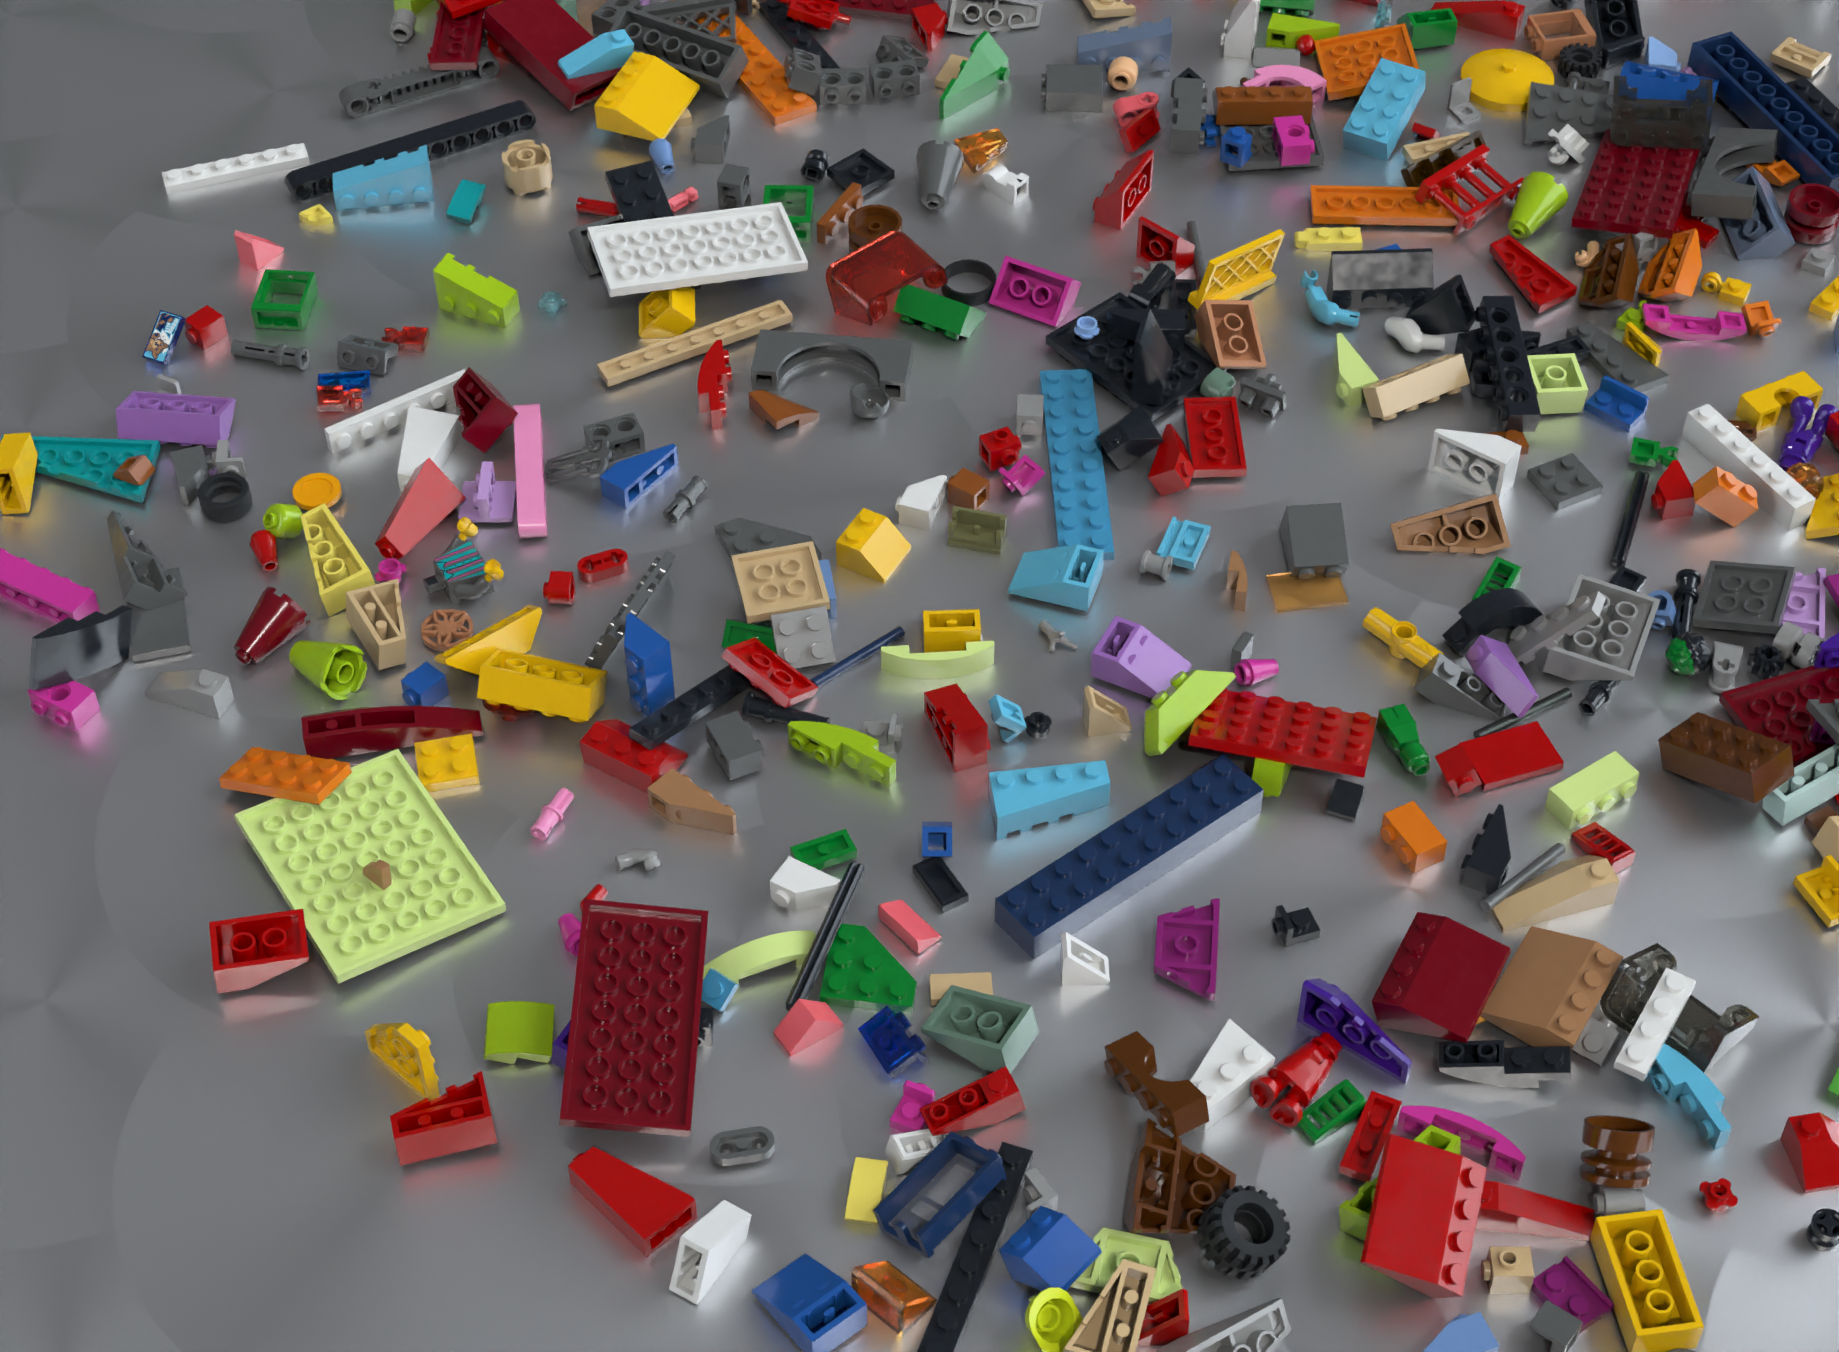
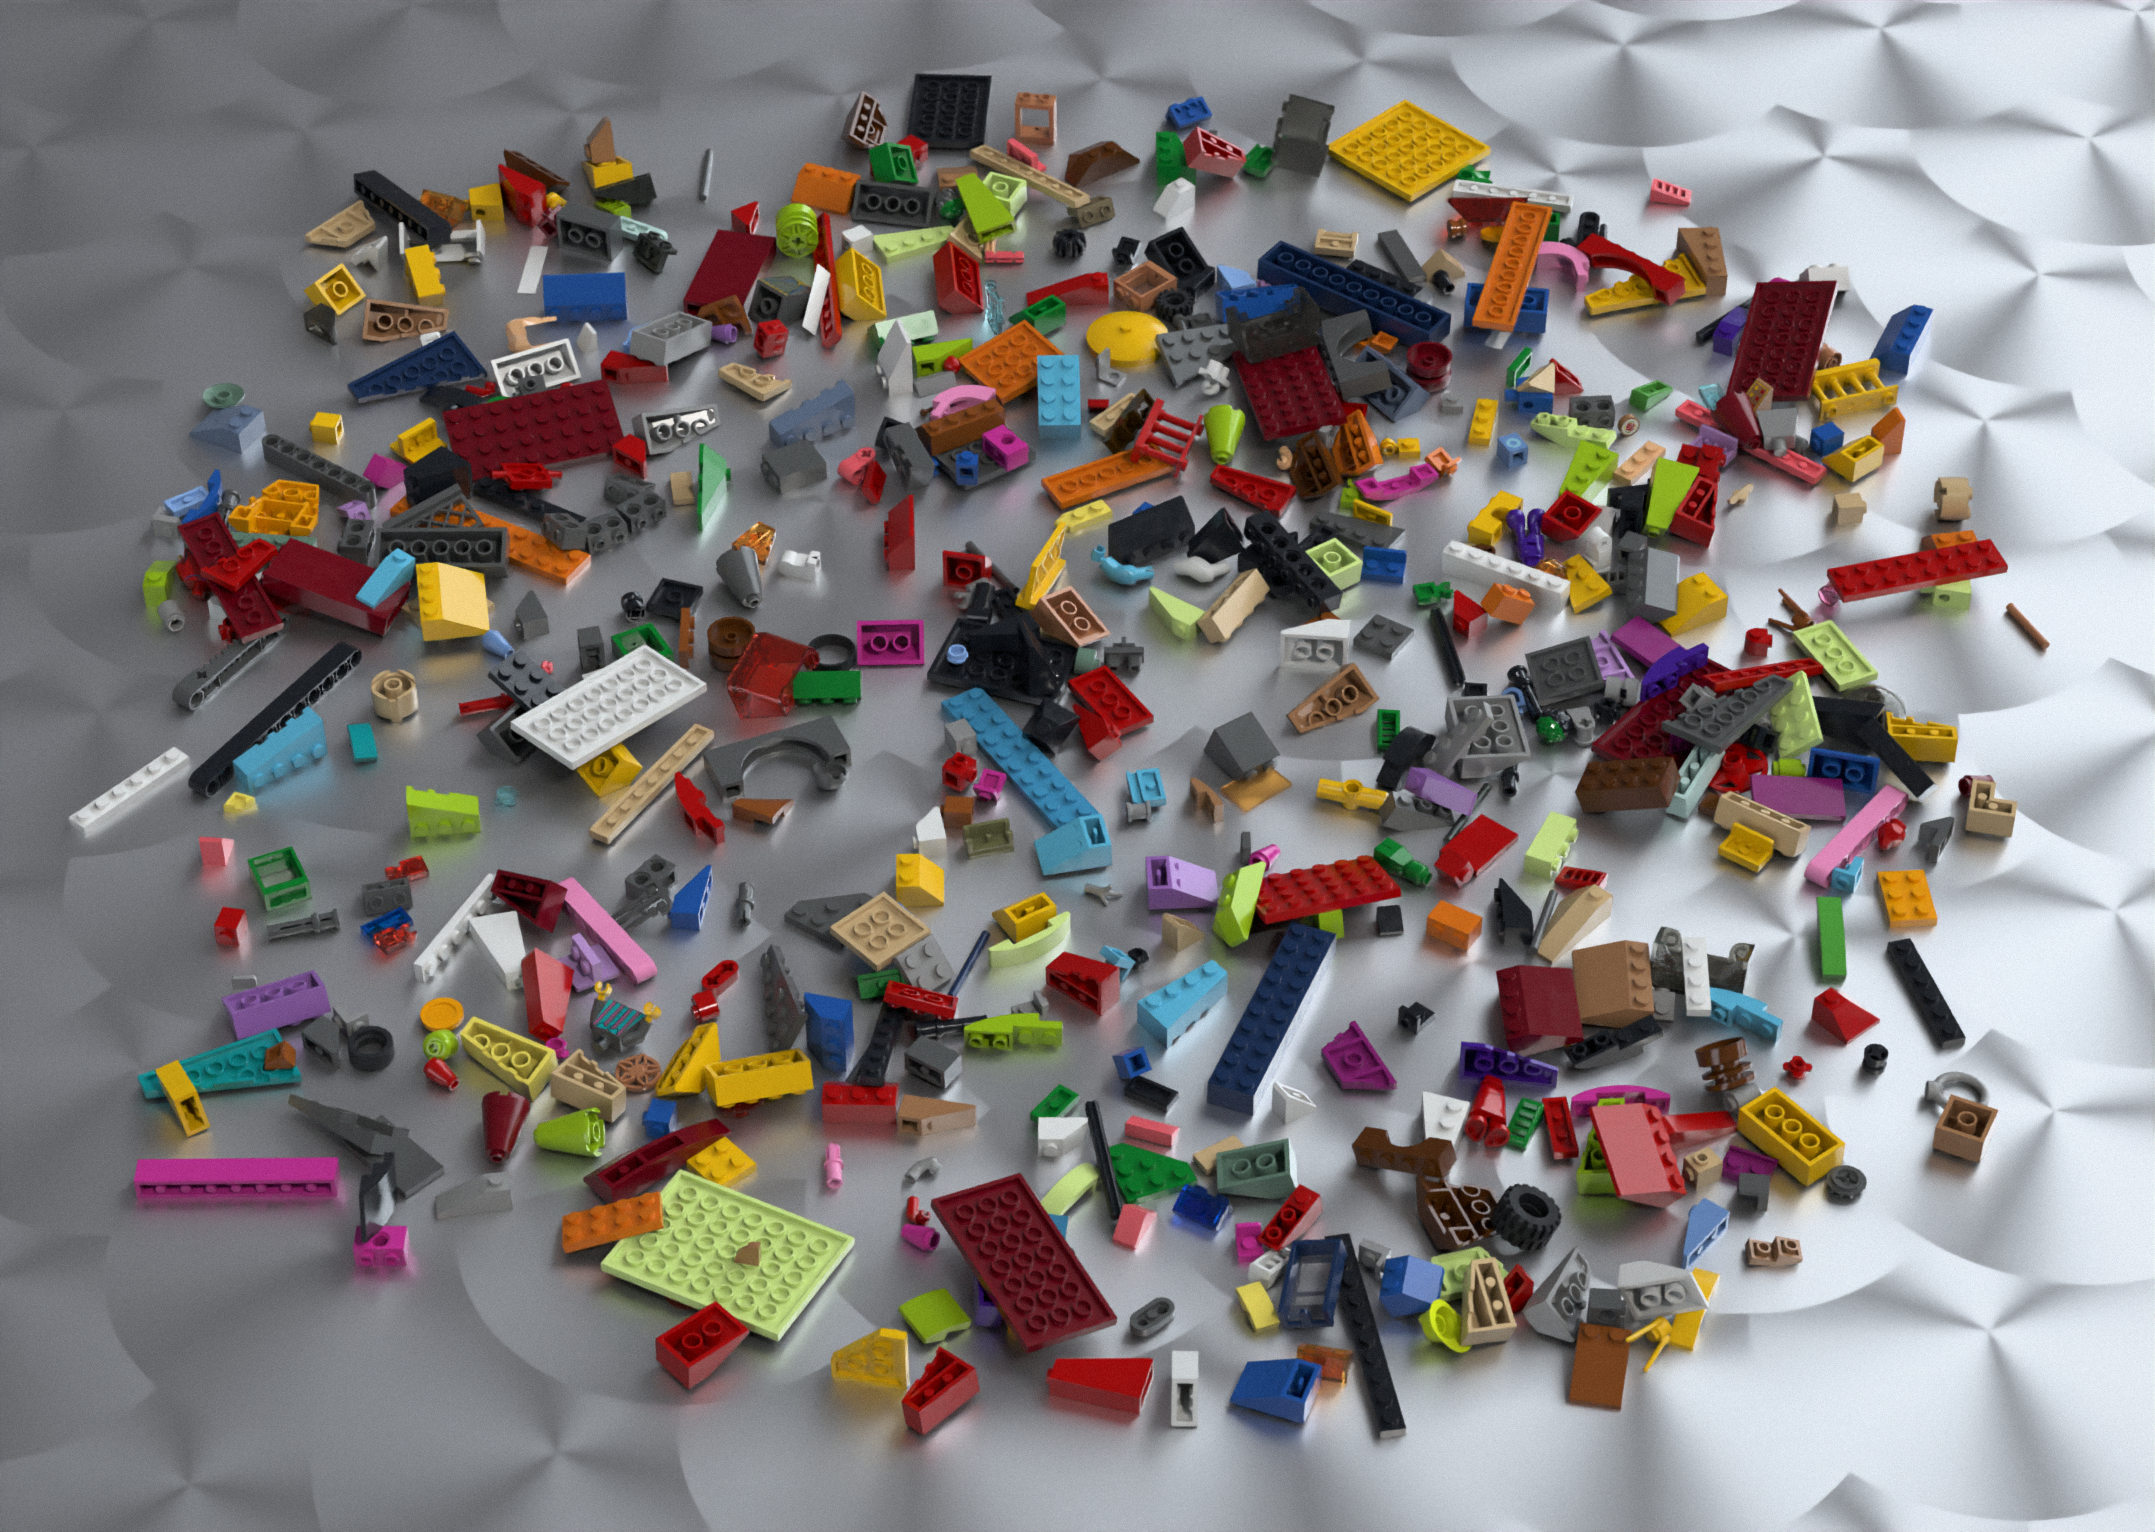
camera: 30 degrees left, 5 degrees down
tile [142,310,186,366] -> none
light nougat head [1107,56,1138,91] -> none

